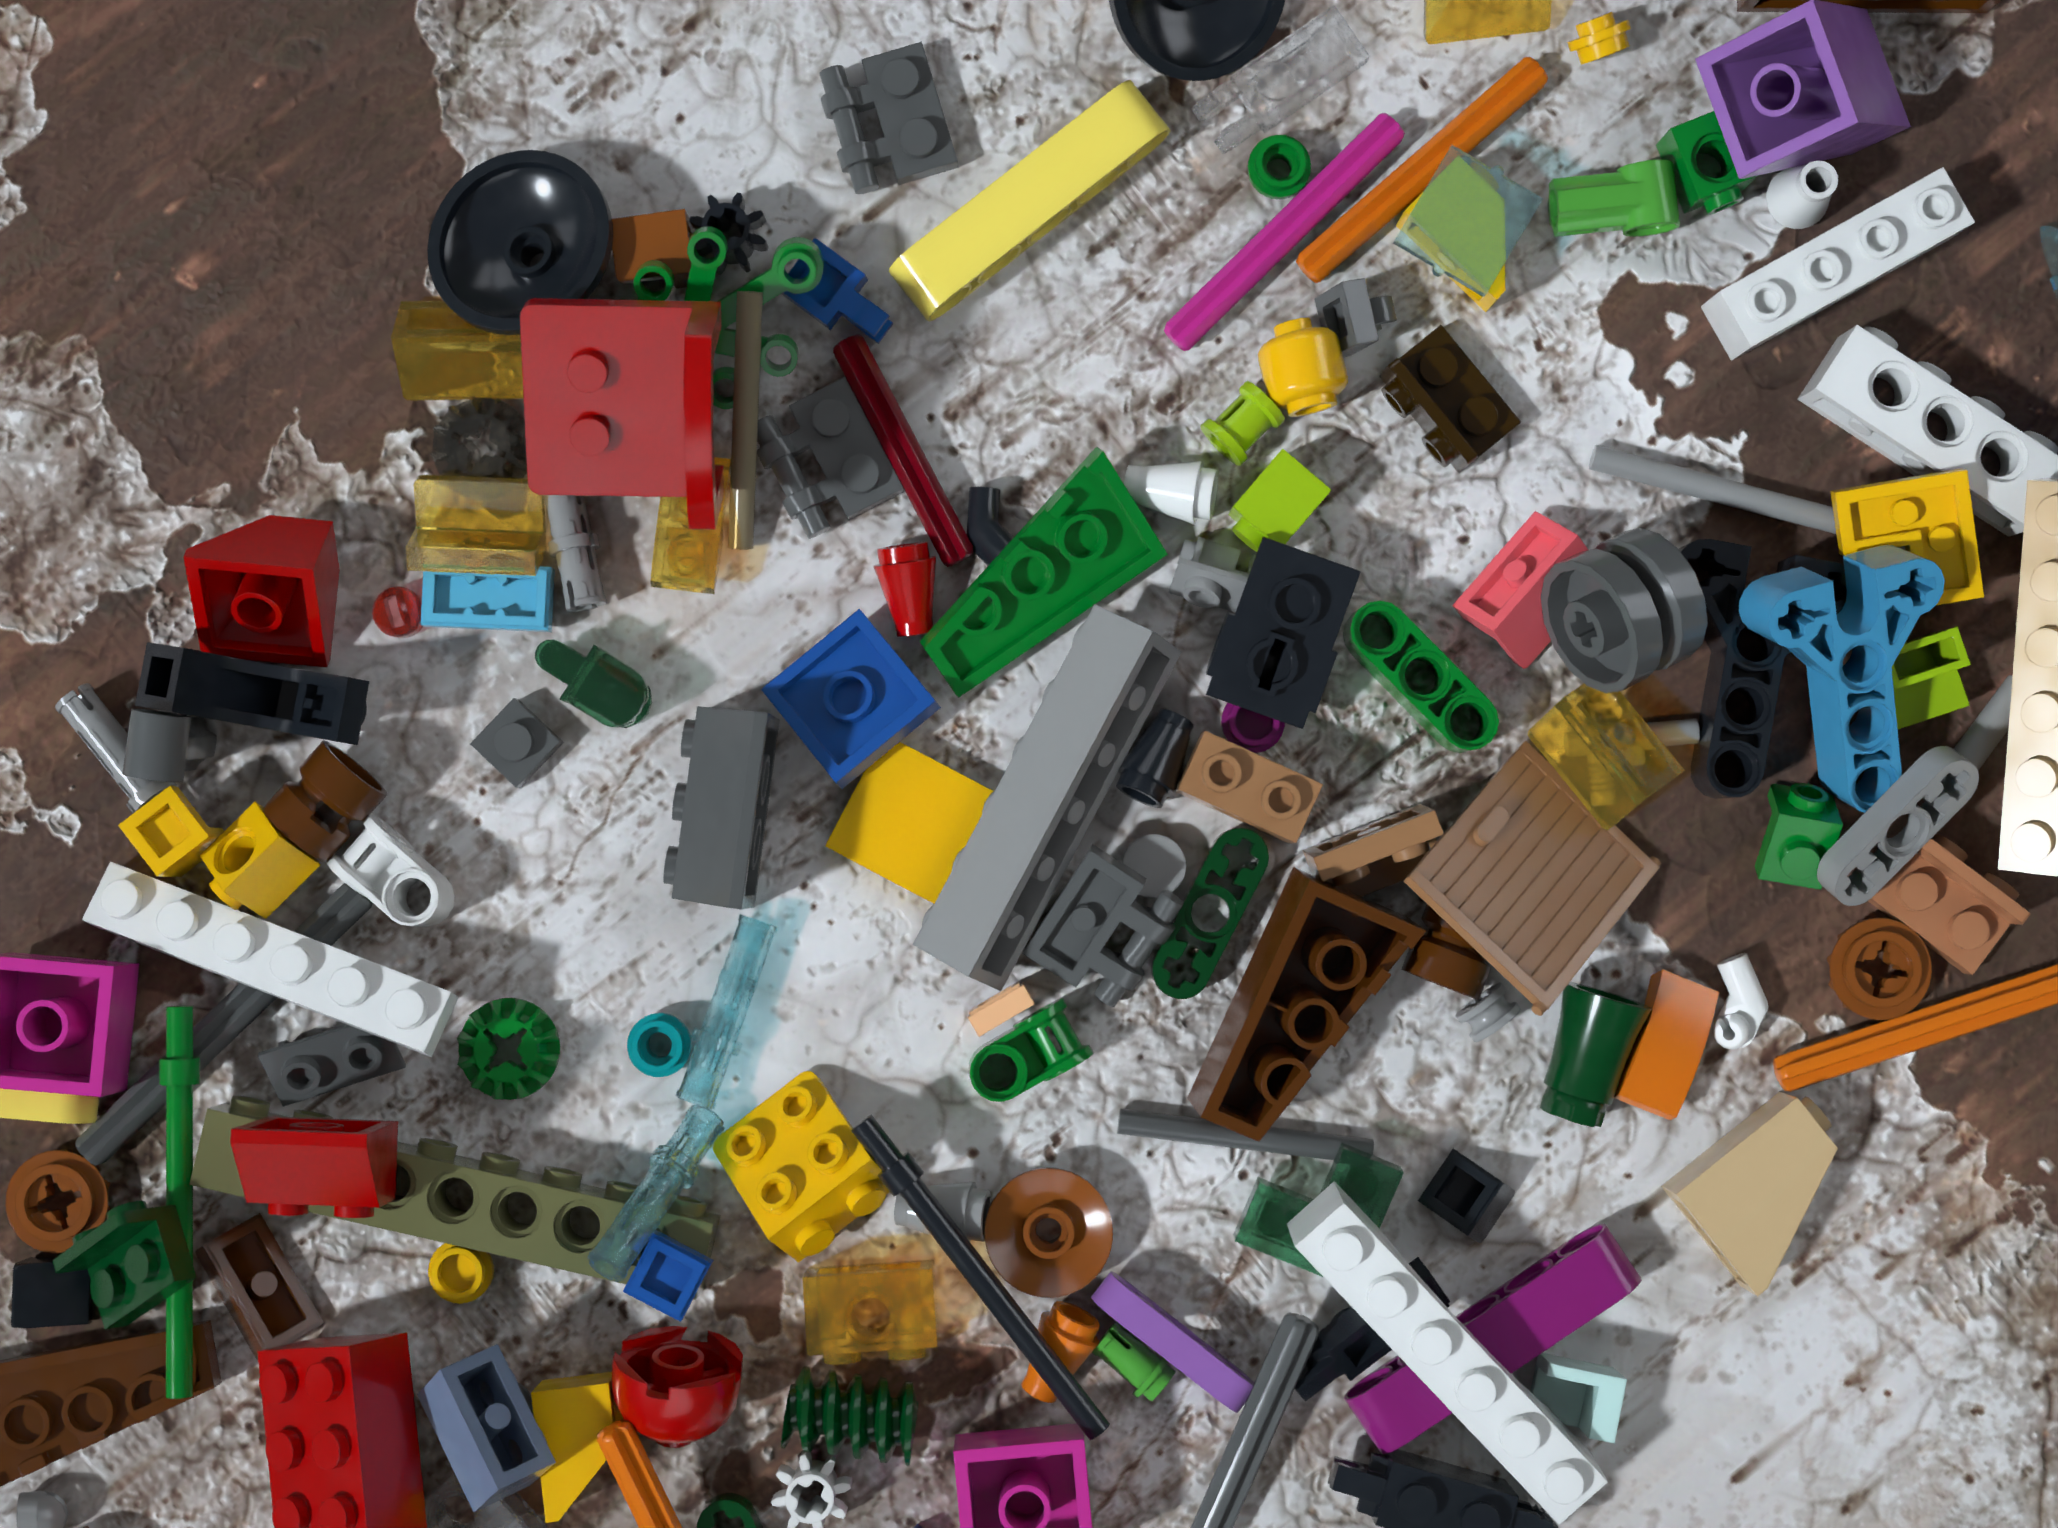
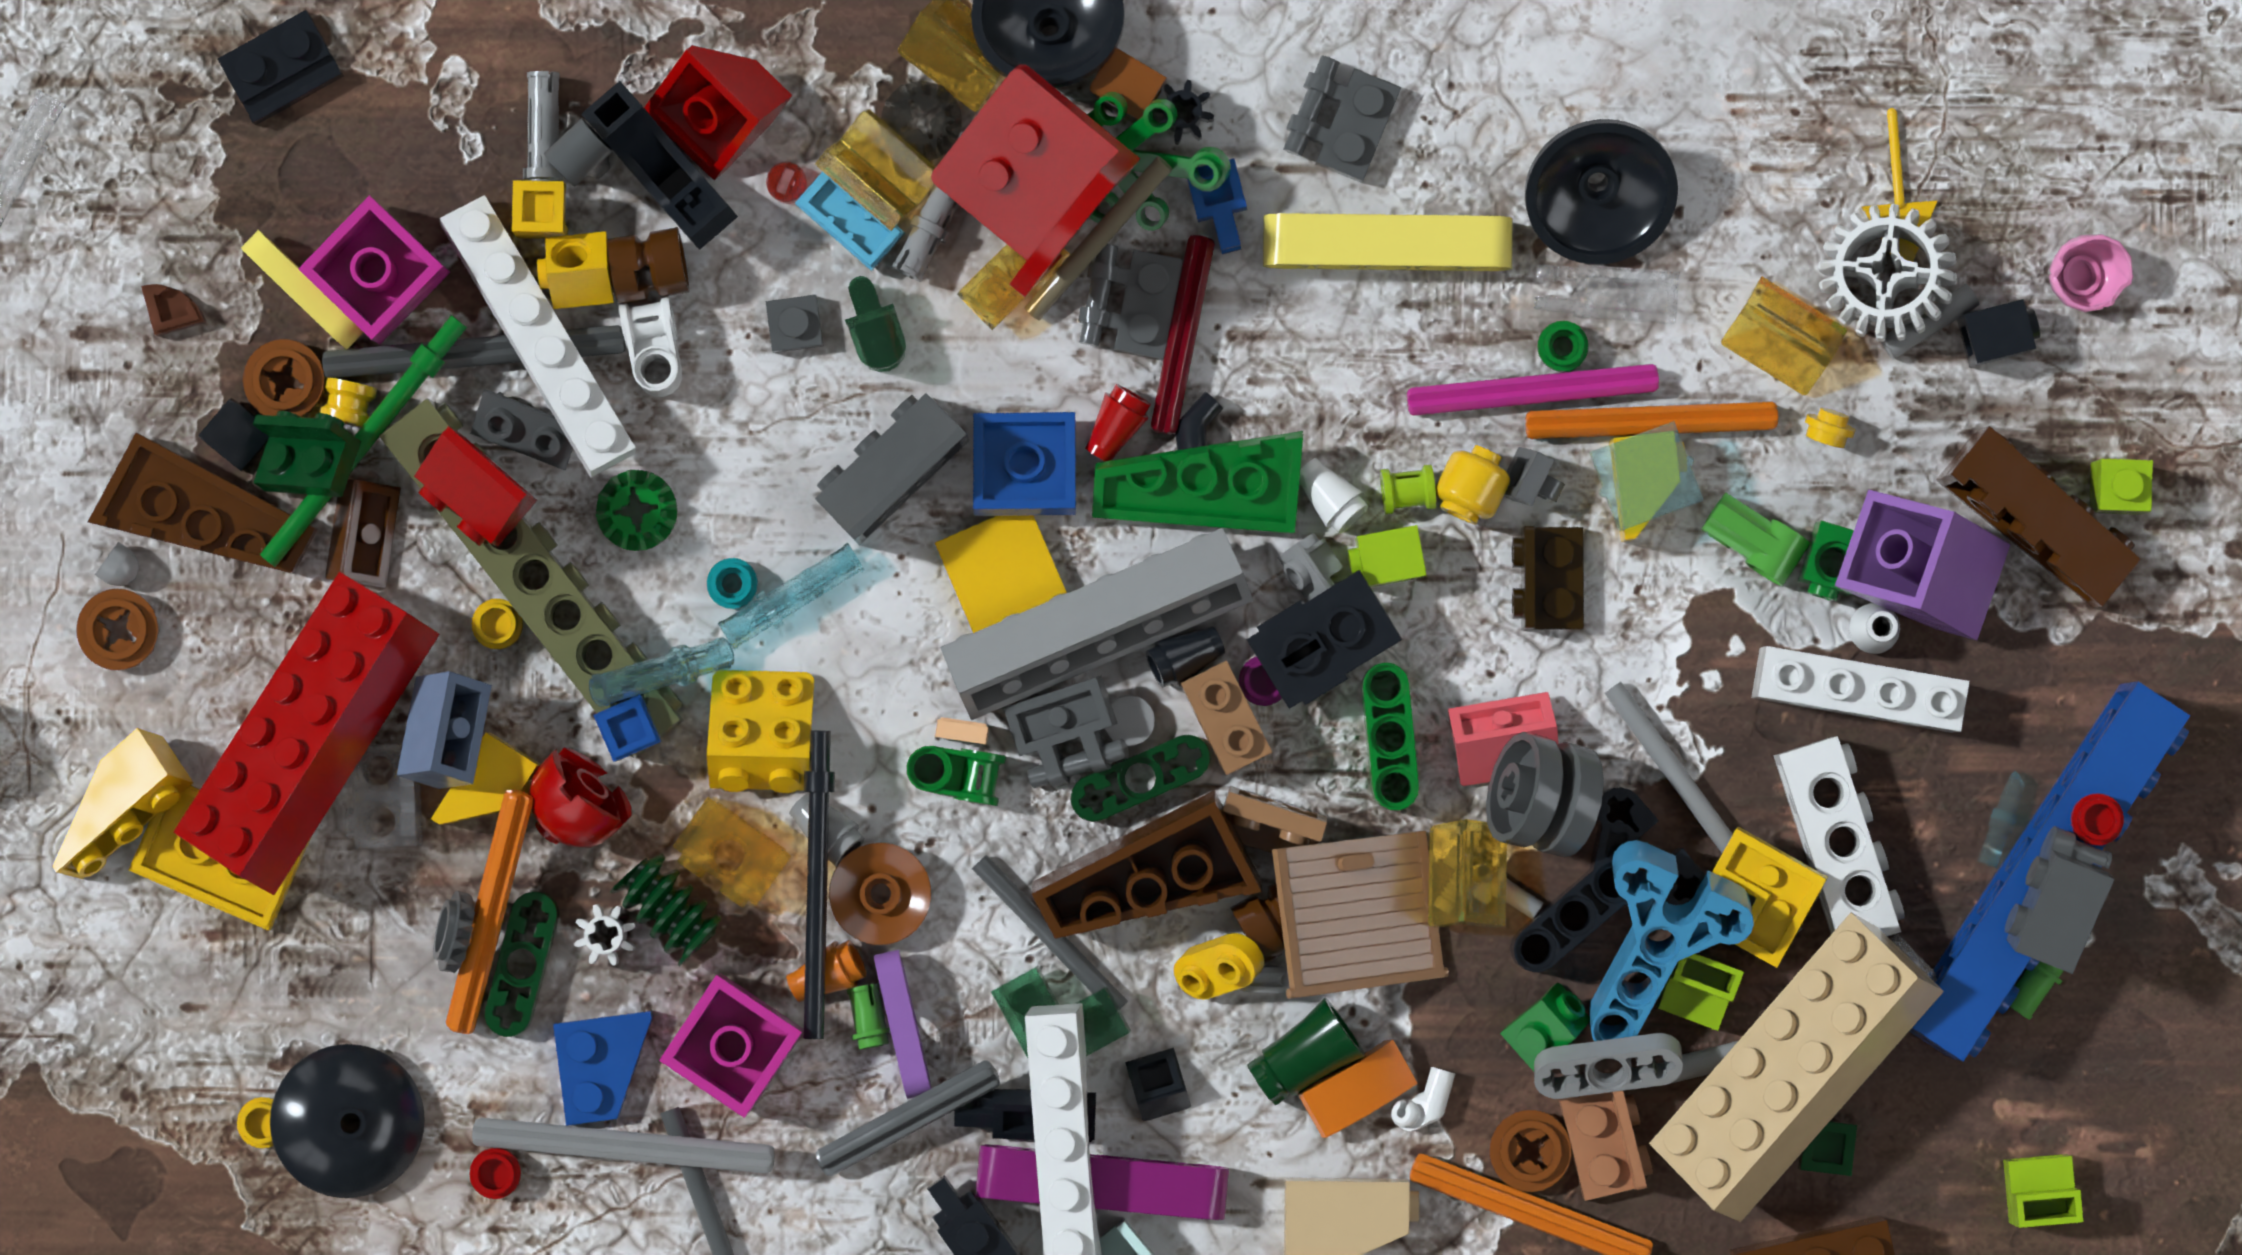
camera: 45 degrees right, 0 degrees up
none -> yellow wheel [320,377,377,427]
none -> yellow plate [1174,933,1264,1000]

